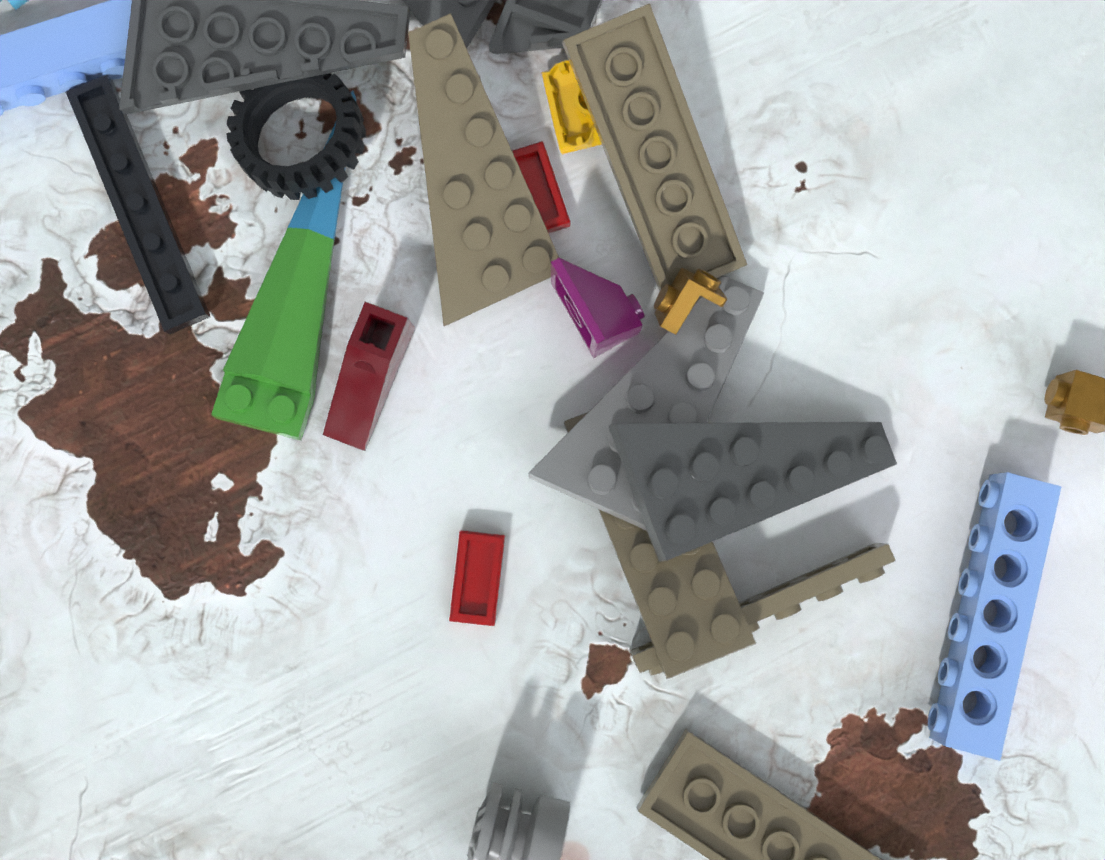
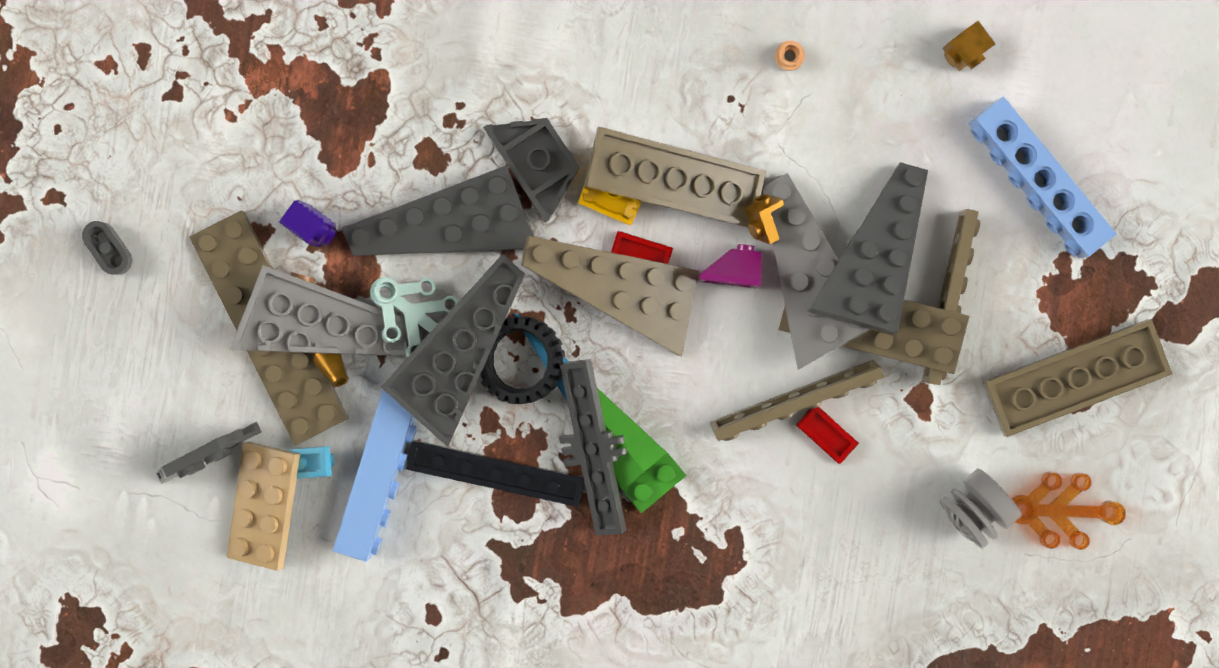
camera: 55 degrees left, 5 degrees up
dark red slope [323,302,415,451] -> none
none -> dark grey hinge [559,359,627,535]
none -> dark tan plate [710,360,885,441]
none -> light nougat plate [775,41,805,71]

